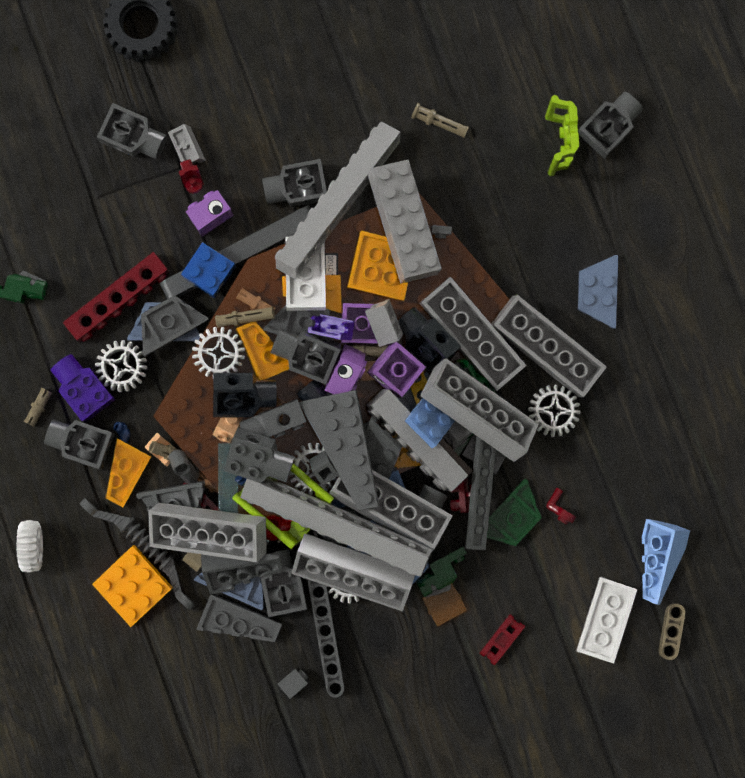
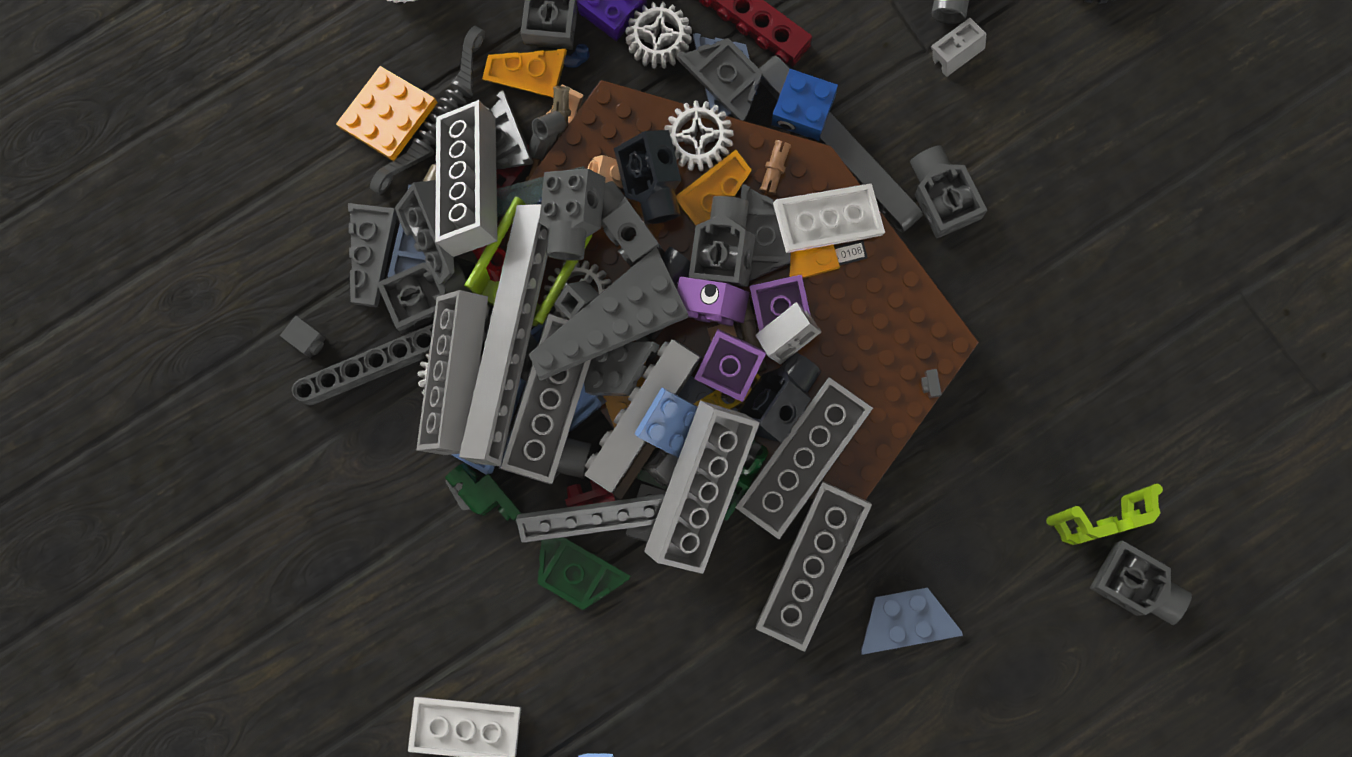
camera: 80 degrees right, 5 degrees down
dark red hips [179,159,204,194] -> none
medium lavender brick [186,190,233,236] -> none
dark tan pin [215,306,275,328] -> none
light grey brick [275,122,400,279] -> none
dark purple hinge [308,314,355,341] -> none
light orange plate [347,231,408,301] -> none
light grey brick [368,160,442,284] -> none
dark tan pin [411,103,469,138] -> none
clear orange piece [422,583,467,627] -> none
dark red plate [479,614,525,665] -> none
white gear [528,385,580,437] -> none
dark red plate [546,488,576,525] -> none

